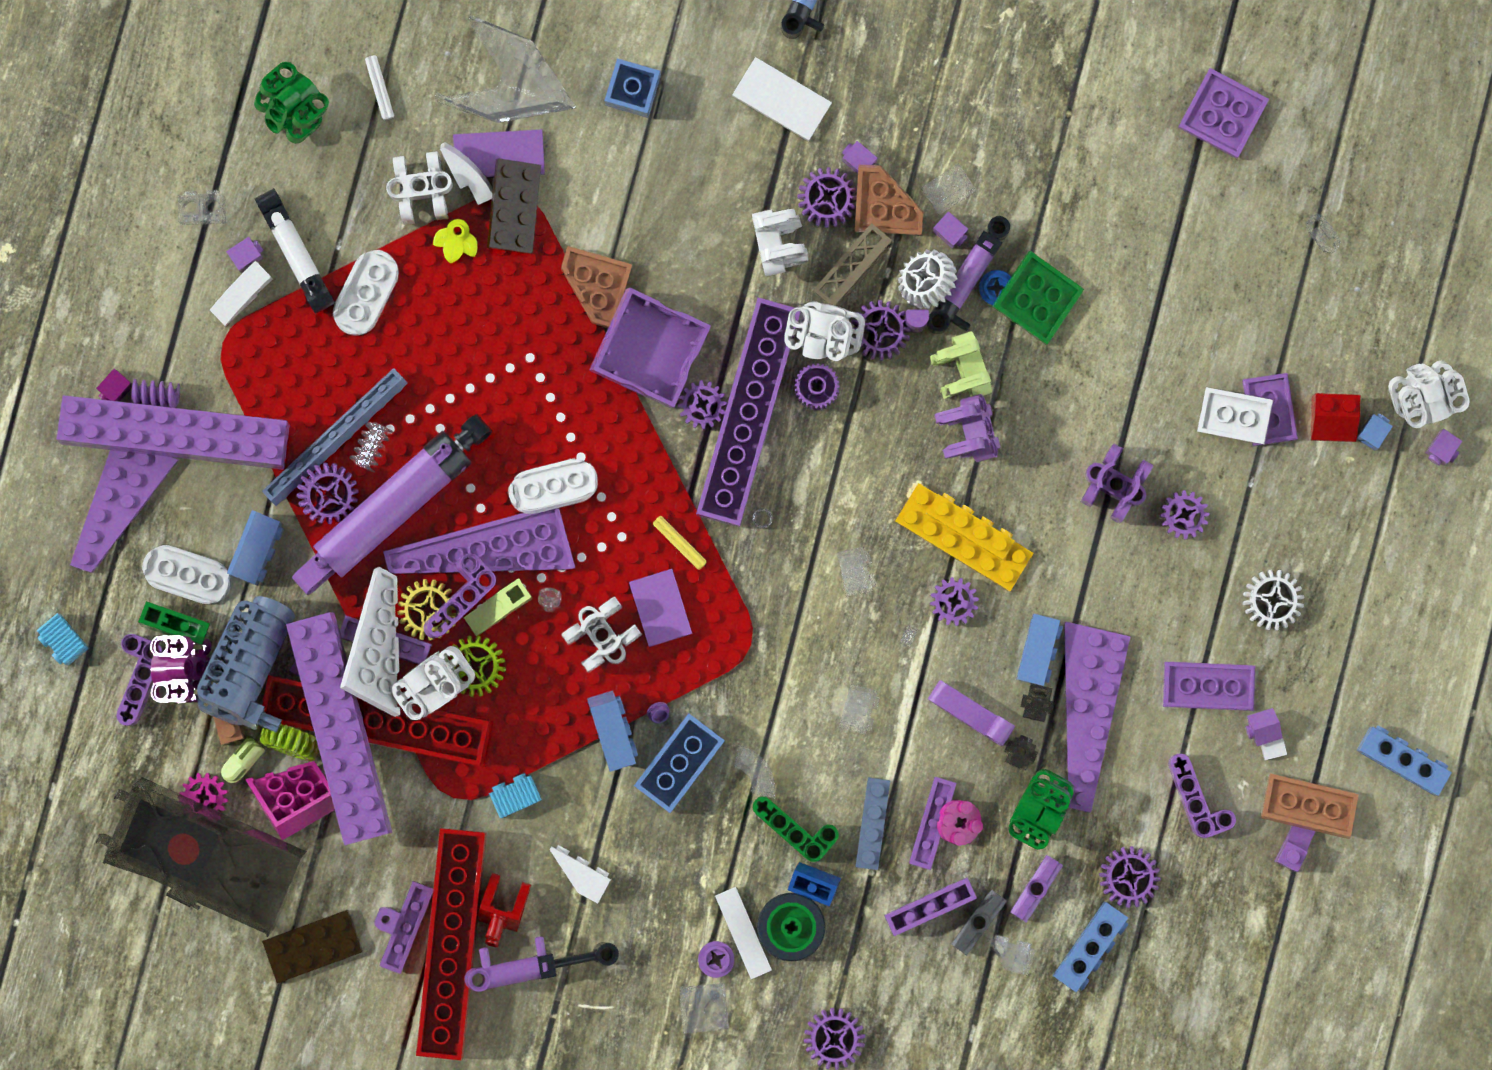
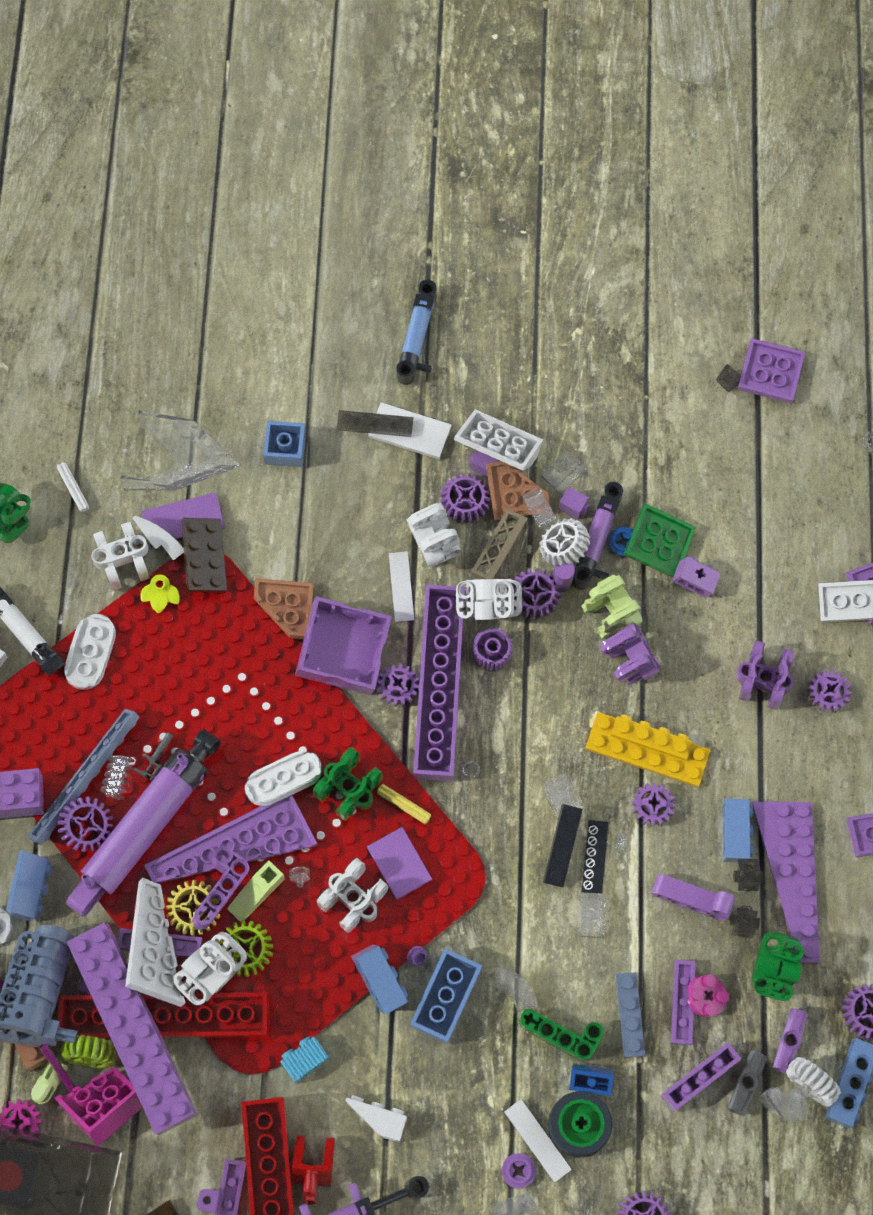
camera: 15 degrees left, 15 degrees down
none -> magenta bar [41,1044,76,1093]
none -> dark grey piece [133,733,174,781]
none -> green piece [313,747,383,821]
none -> clear smoke plate [337,410,414,437]
none -> white sticker [389,552,414,622]
none -> white slope [454,409,543,471]
none -> clear brick [521,486,558,531]
none -> black plate [543,804,583,888]
none -> black sticker [582,820,608,897]
none -> medium lavender brick [672,557,721,598]
none -> clear smoke slope [716,364,741,392]
none -> white gear [786,1057,841,1107]

